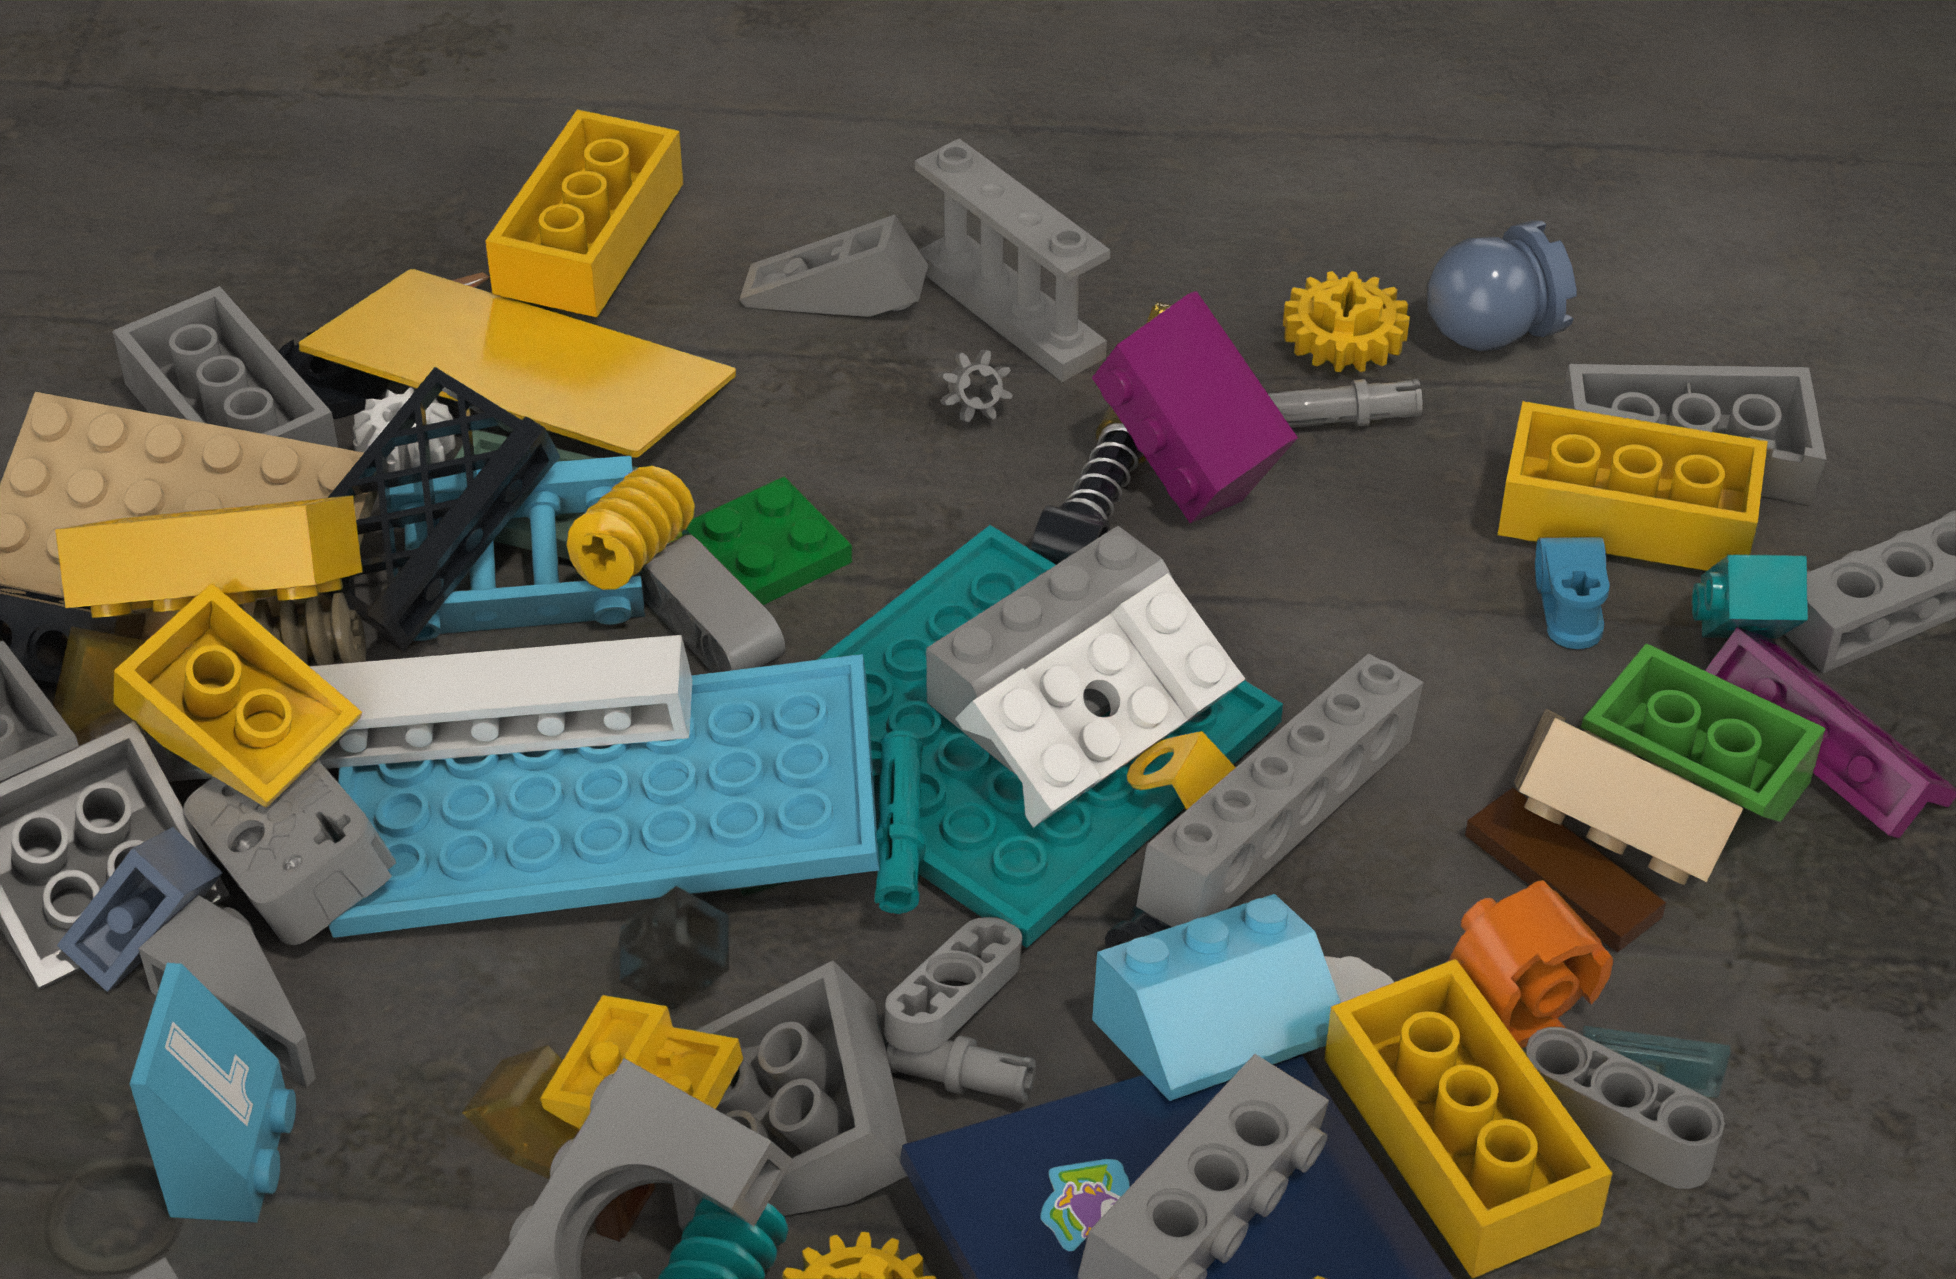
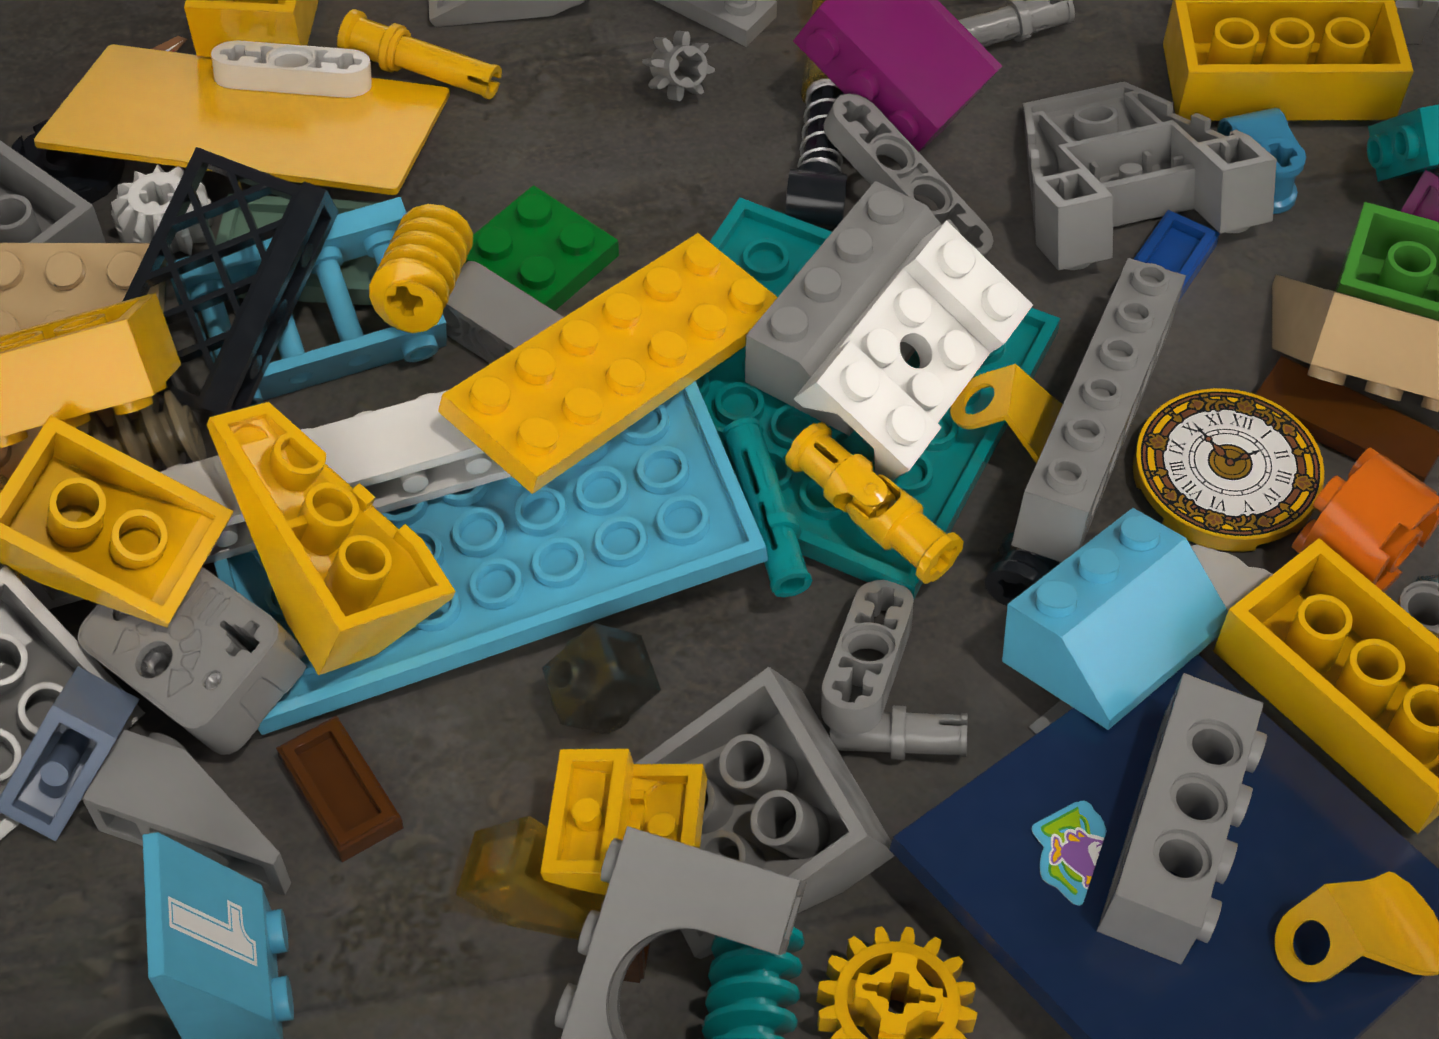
camera: 15 degrees left, 10 degrees up
none -> yellow wedge [207,402,456,676]
none -> white beam [211,40,372,98]
none -> reddish brown tile [276,715,404,862]
none -> yellow pin [337,9,502,99]
none -> yellow plate [438,233,778,494]
none -> yellow piece [785,422,964,584]
none -> light grey beam [823,94,994,258]
none -> light grey wedge [1023,81,1277,271]
none -> tile [1133,388,1324,552]
none -> blue tile [1134,210,1220,302]

